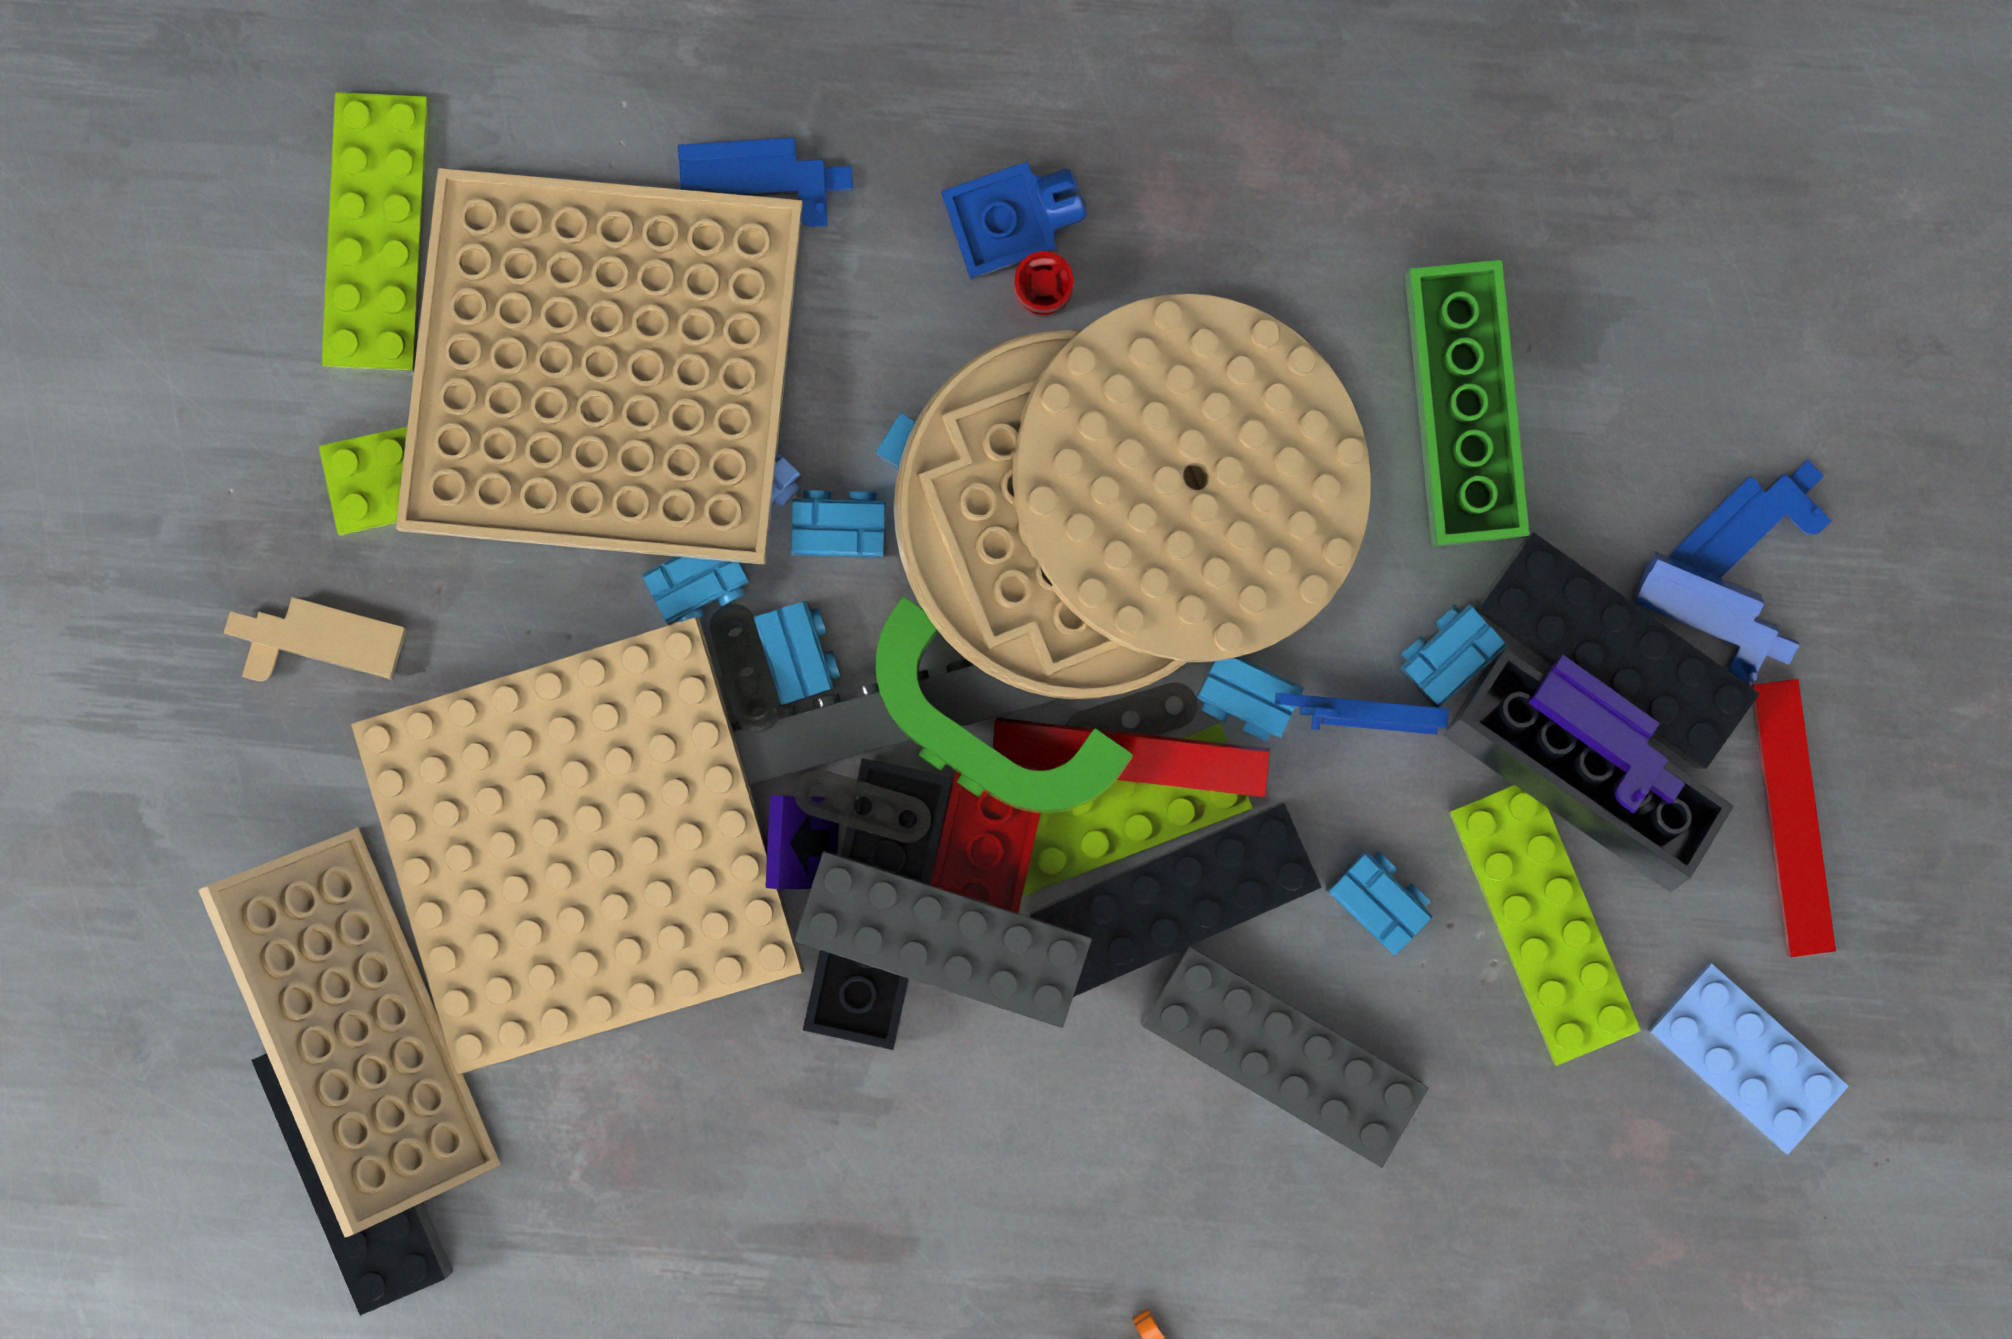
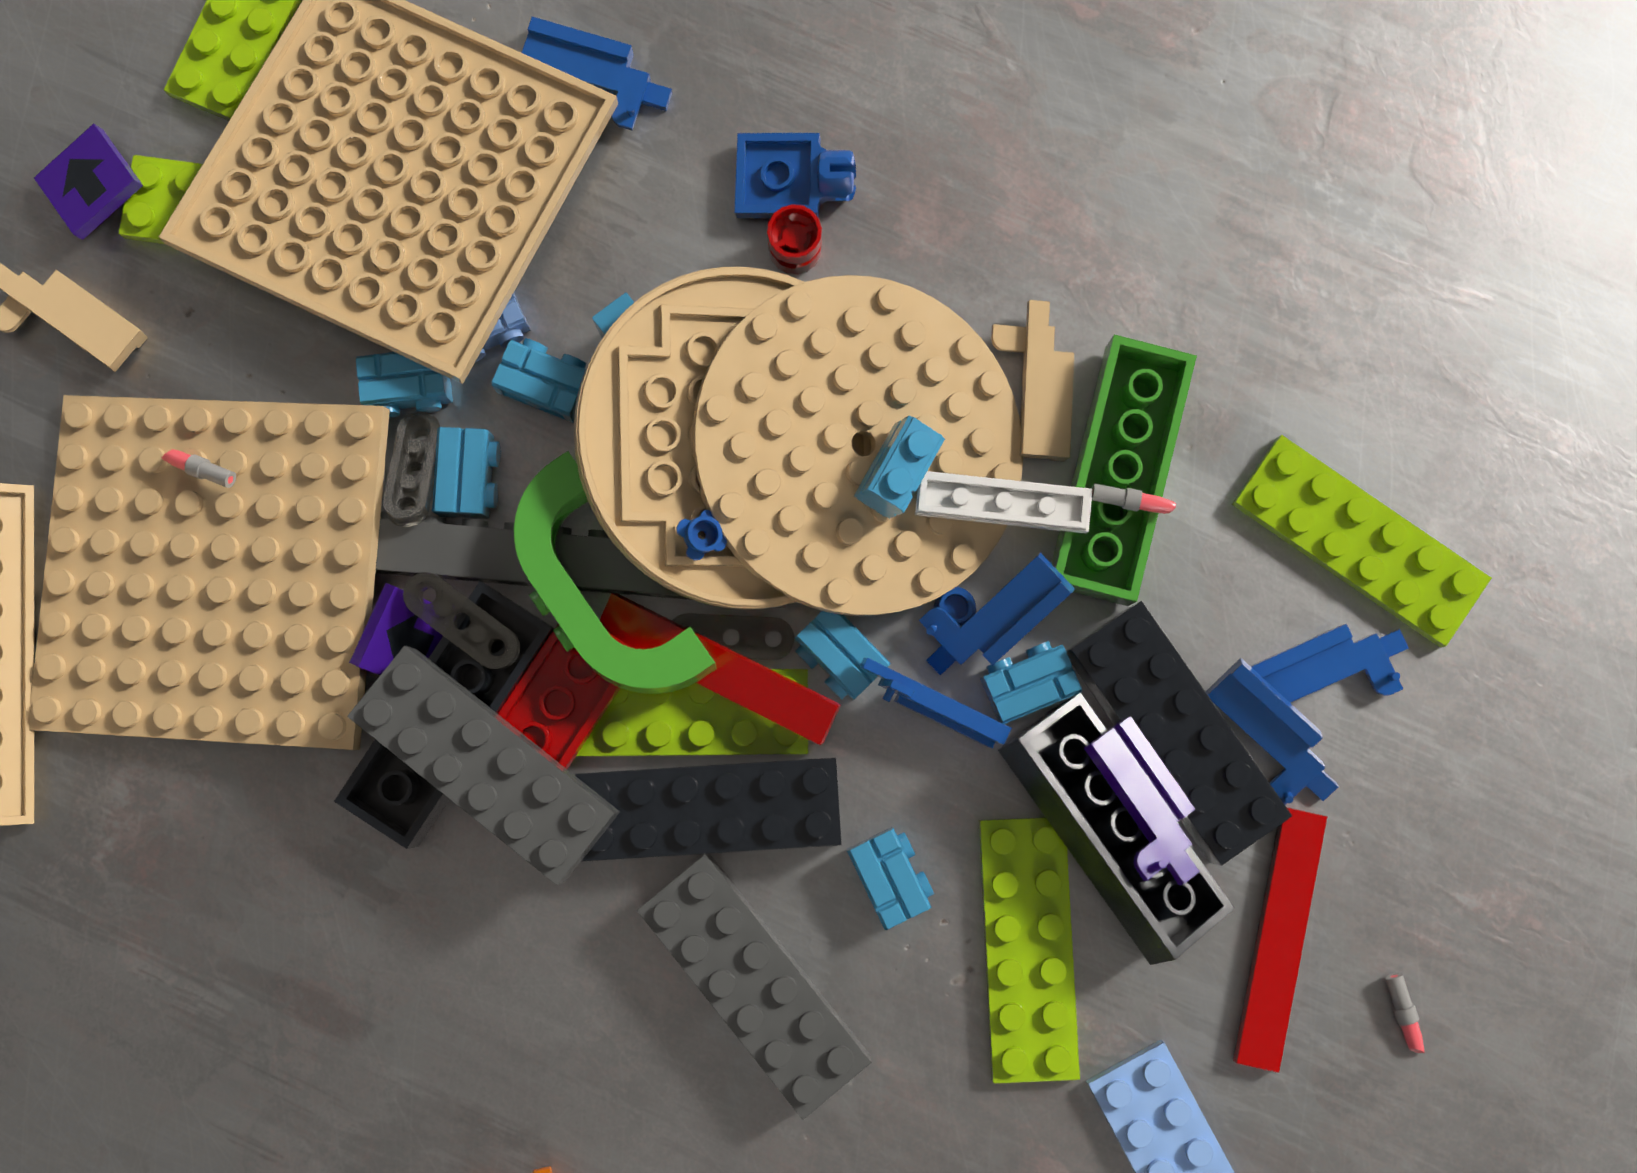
camera: 15 degrees right, 5 degrees down
none -> dark purple tile [34,123,143,240]
none -> light grey piece [161,449,236,488]
none -> blue plate [676,510,727,561]
none -> dark azure brick [854,416,945,519]
none -> white tile [915,471,1093,534]
none -> blue piece [919,553,1075,675]
none -> blue plate [934,587,976,627]
none -> tan piece [991,300,1074,462]
none -> light grey piece [1092,484,1176,514]
none -> lime plate [1231,435,1492,648]
none -> light grey piece [1385,973,1425,1053]

